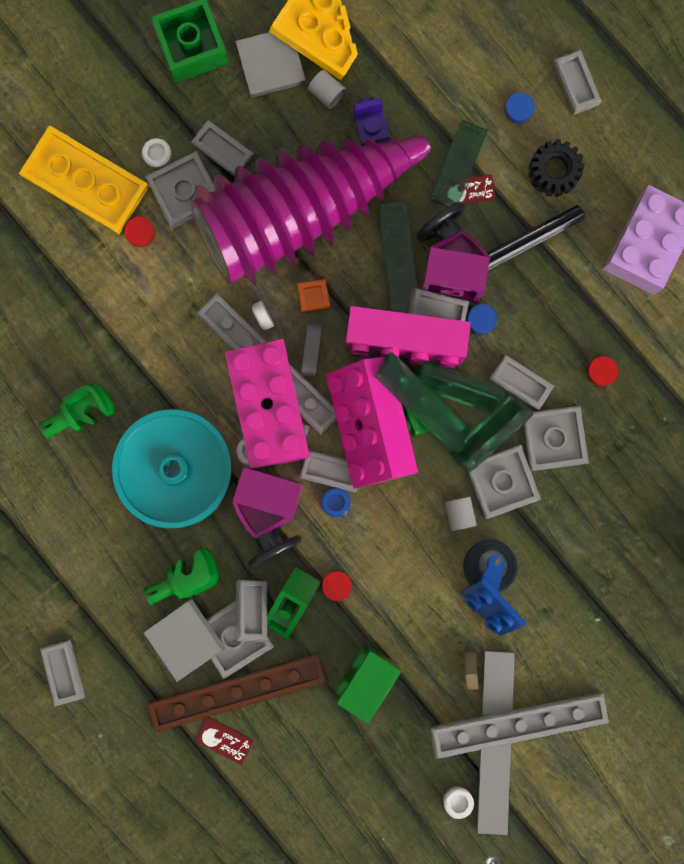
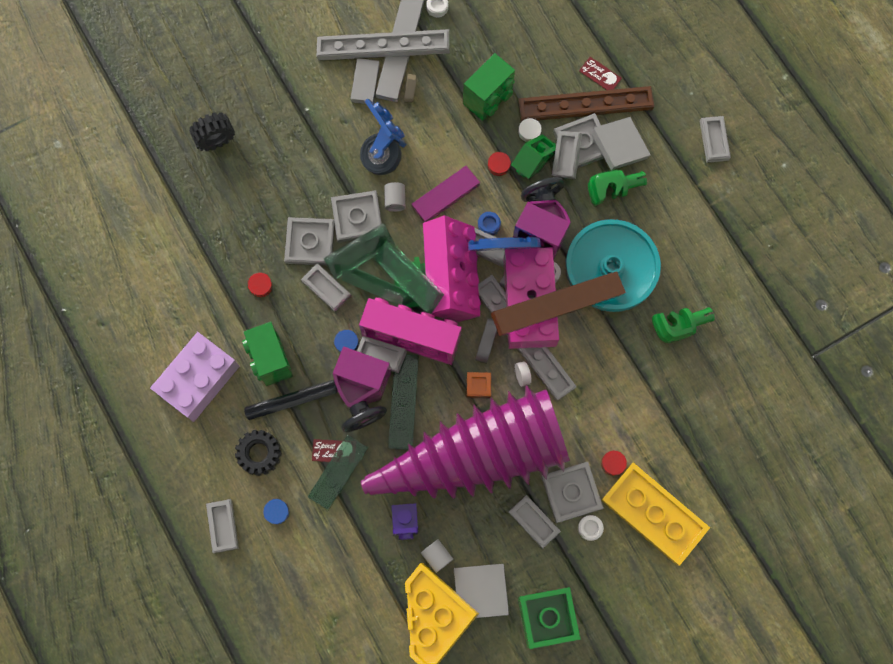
camera: 170 degrees left, 10 degrees down
none -> green brick [242,322,293,386]
none -> light grey tile [351,58,380,104]
none -> magenta tile [411,166,480,222]
none -> blue tile [468,237,541,251]
none -> reddish brown tile [491,271,626,336]
none -> white tile [518,118,541,142]

